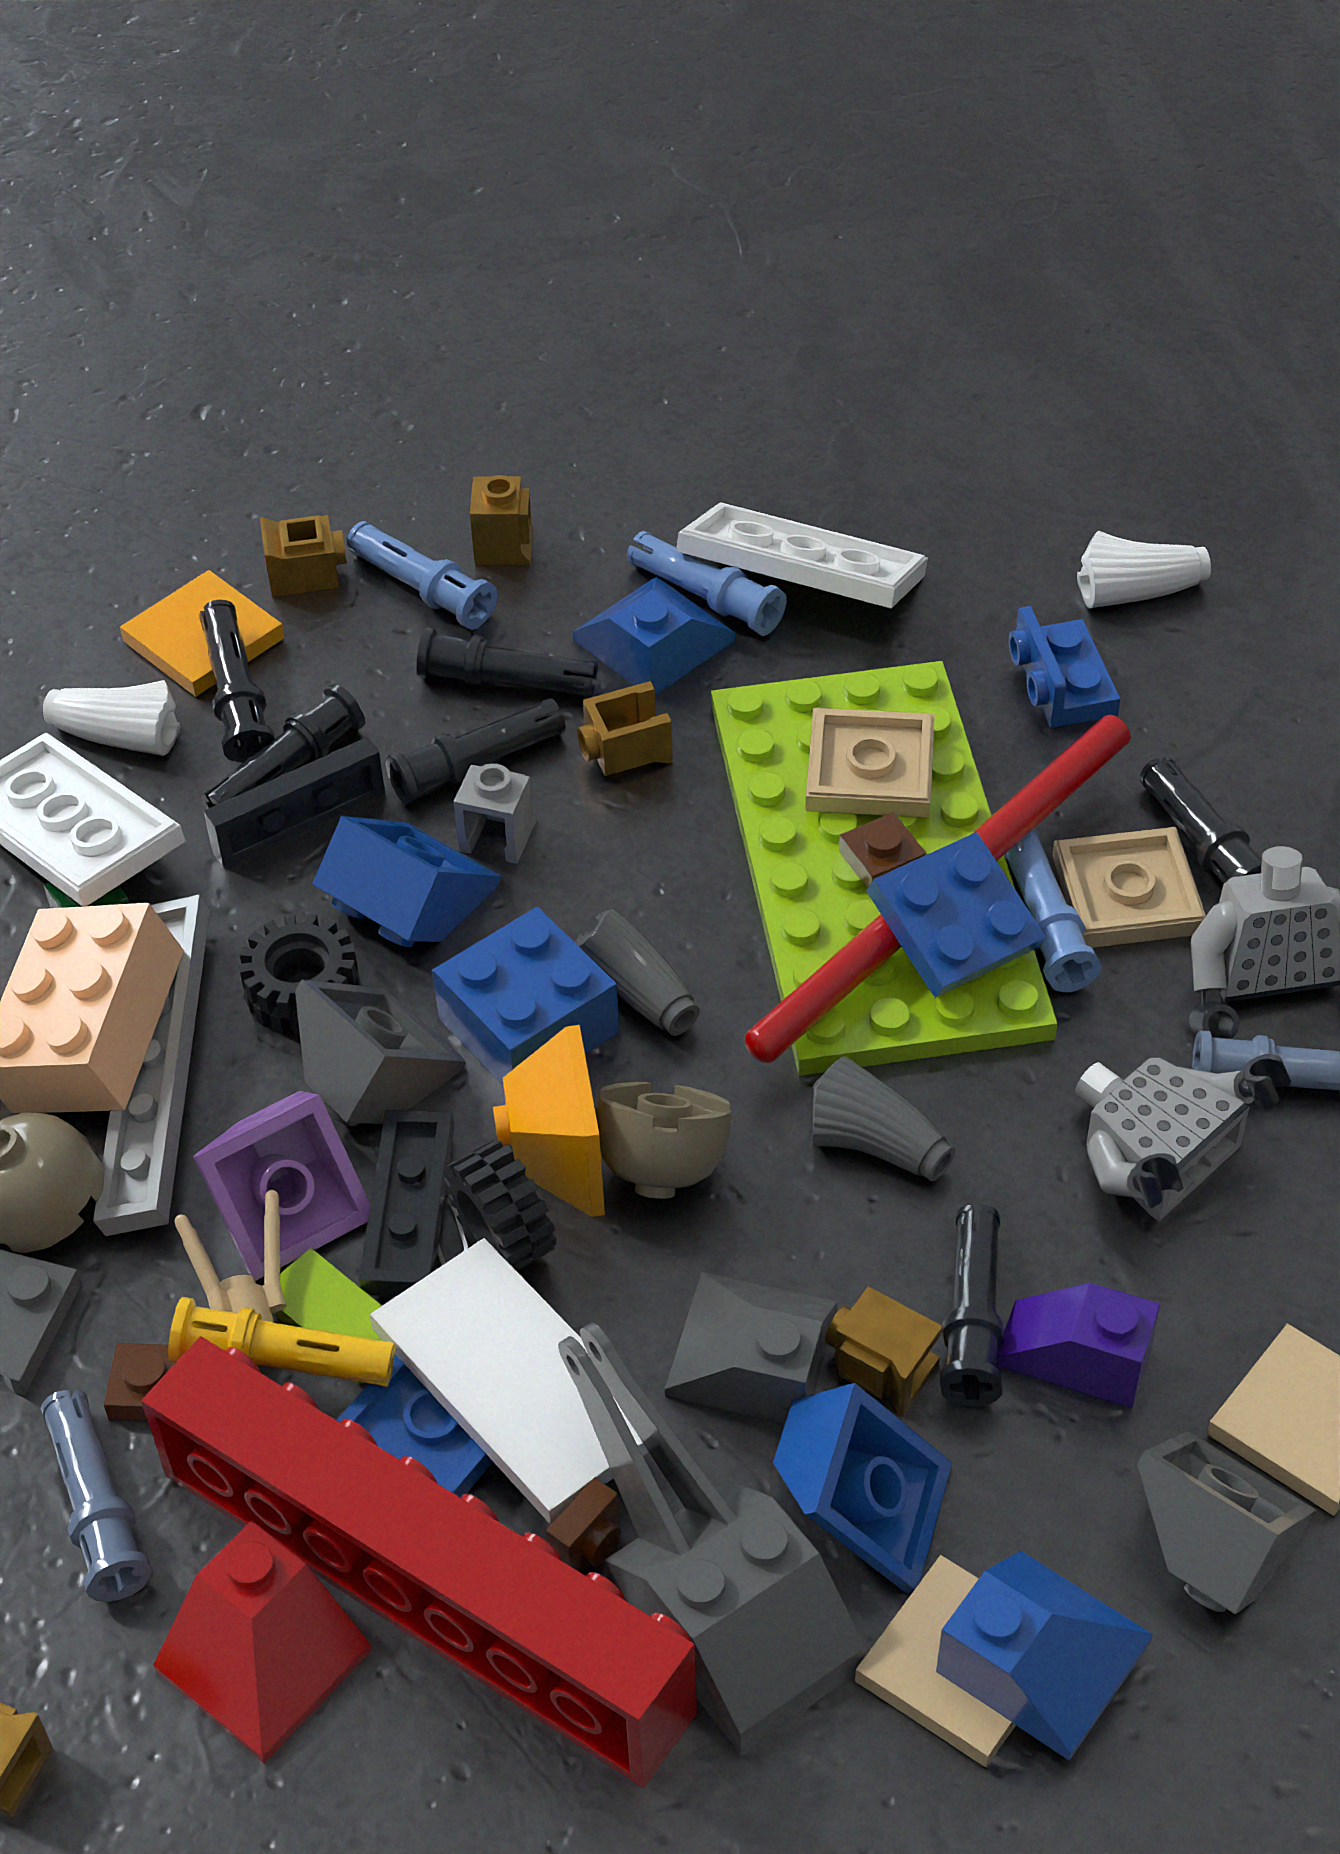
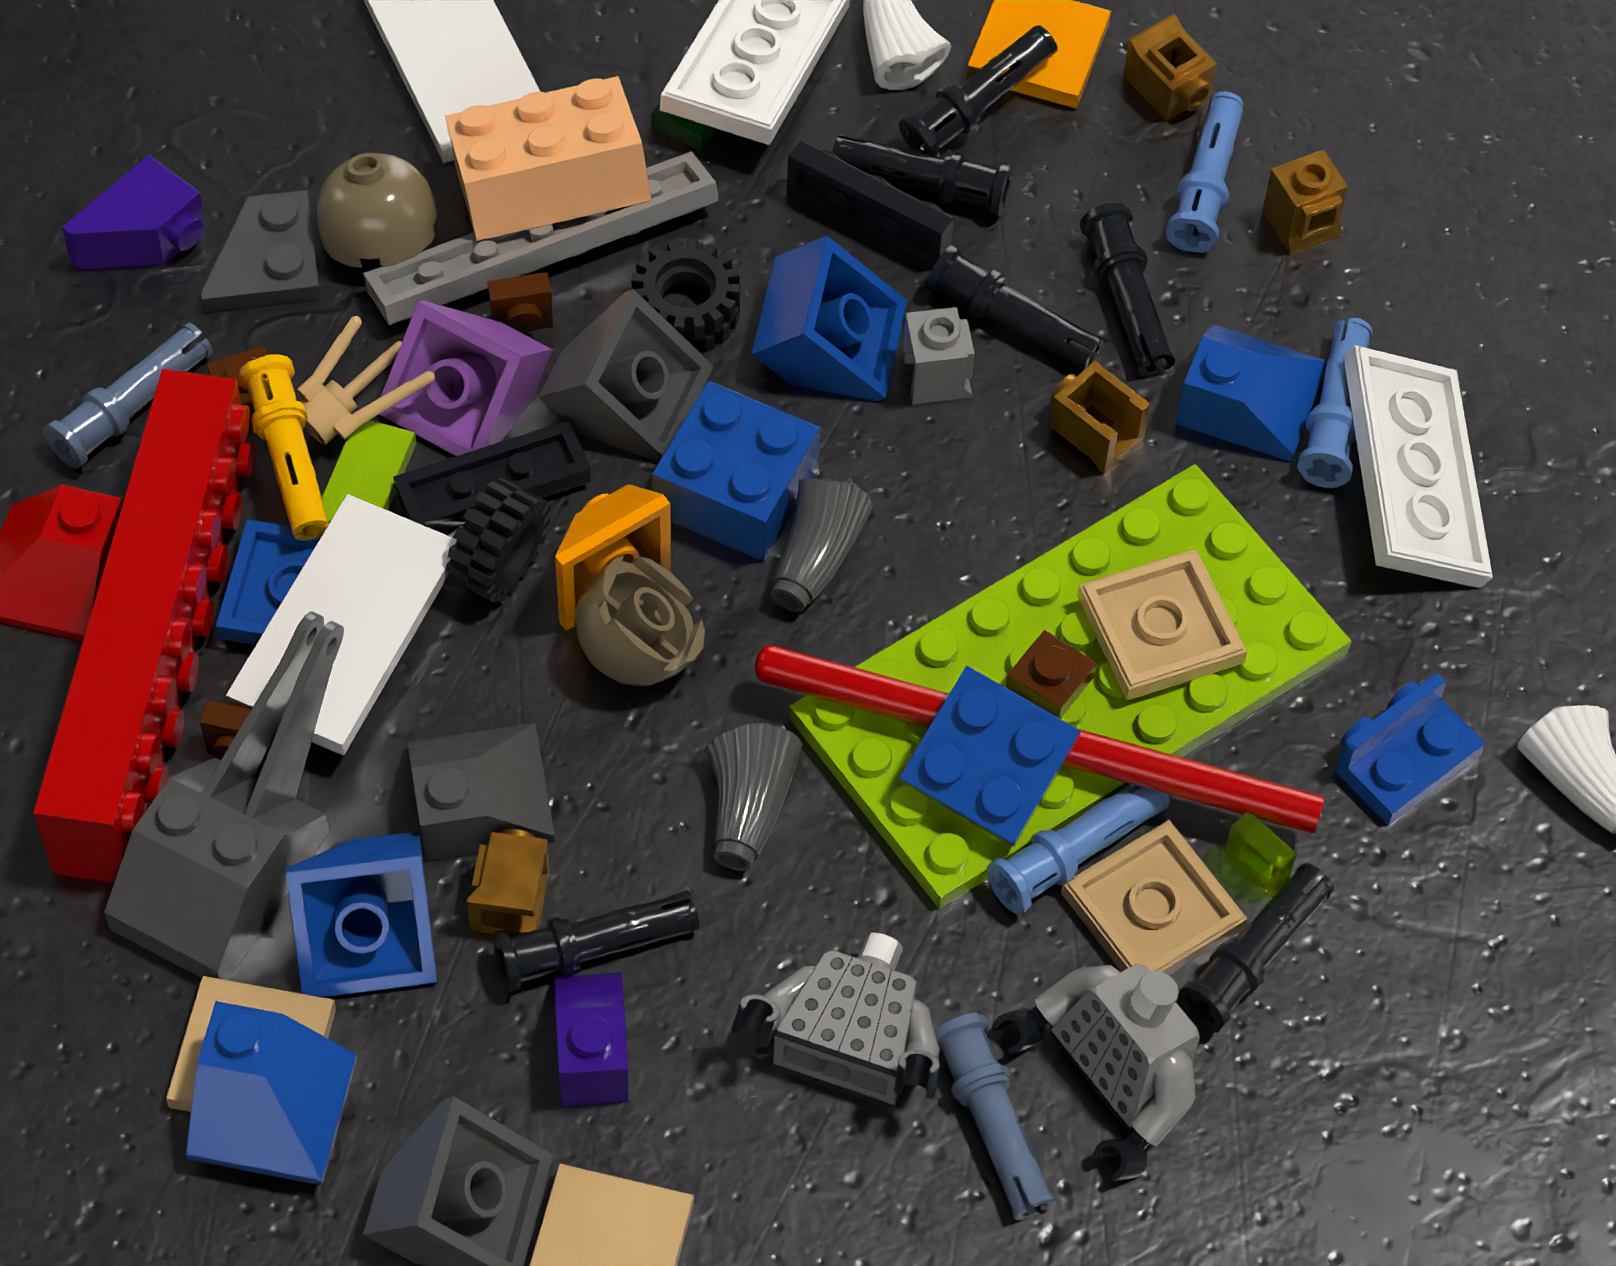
camera: 60 degrees right, 10 degrees up
none -> reddish brown plate [487,272,553,334]
none -> clear neon green tile [1225,812,1296,897]

